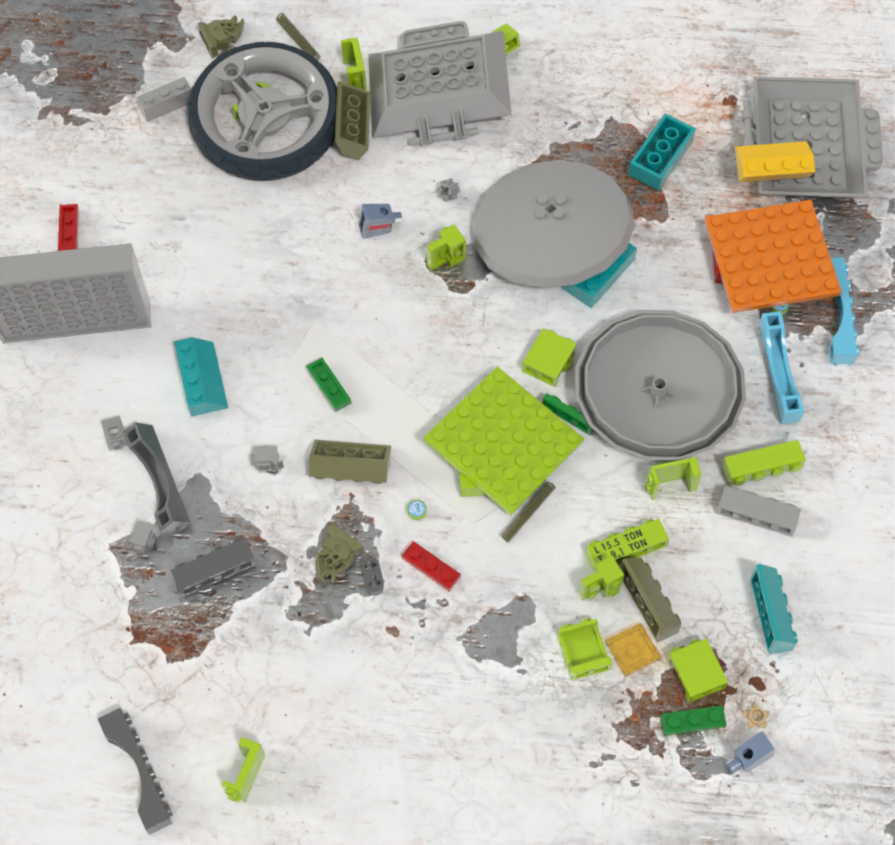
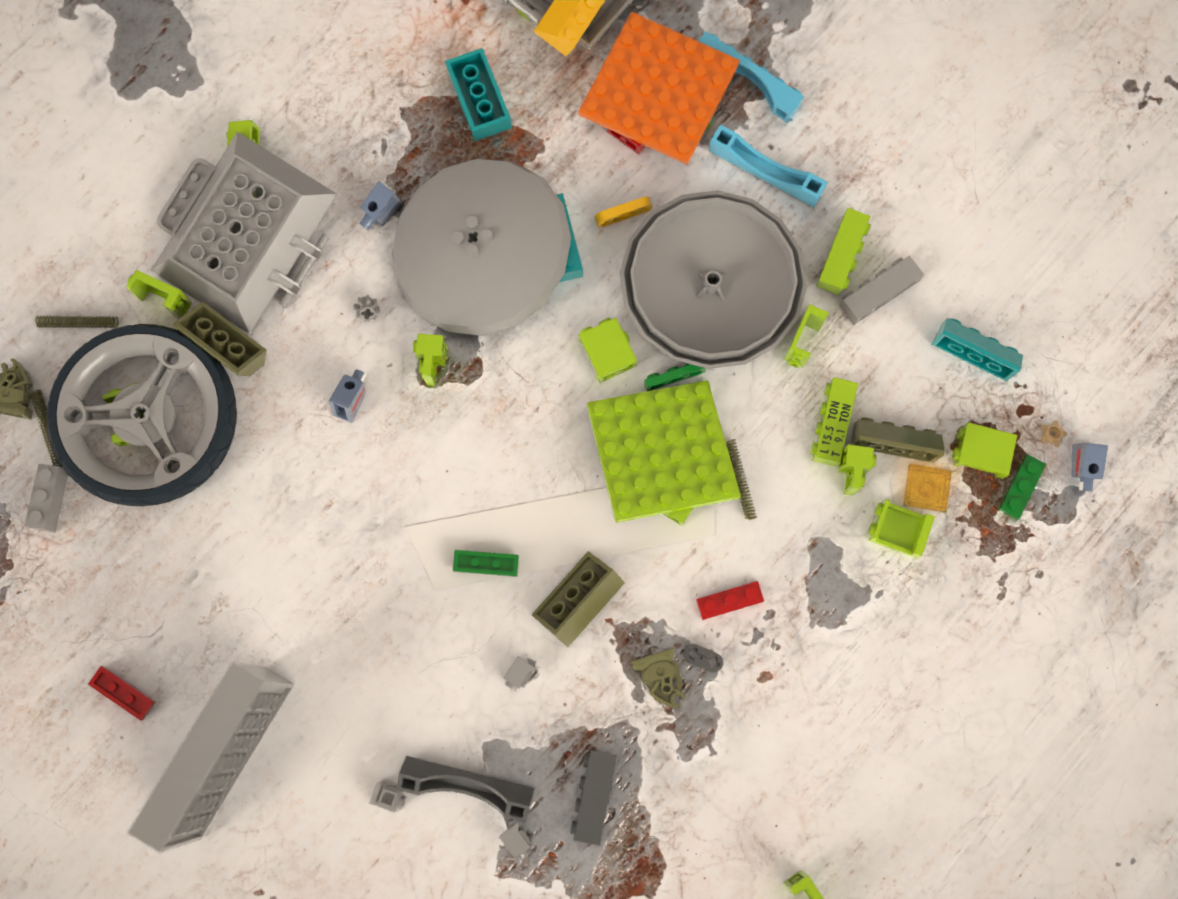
camera: 55 degrees left, 15 degrees up
teal slope [174,337,228,417] -> none
tile [407,500,427,520] -> none
none -> sand blue torso [359,181,404,231]
none -> yellow beam [594,196,653,228]

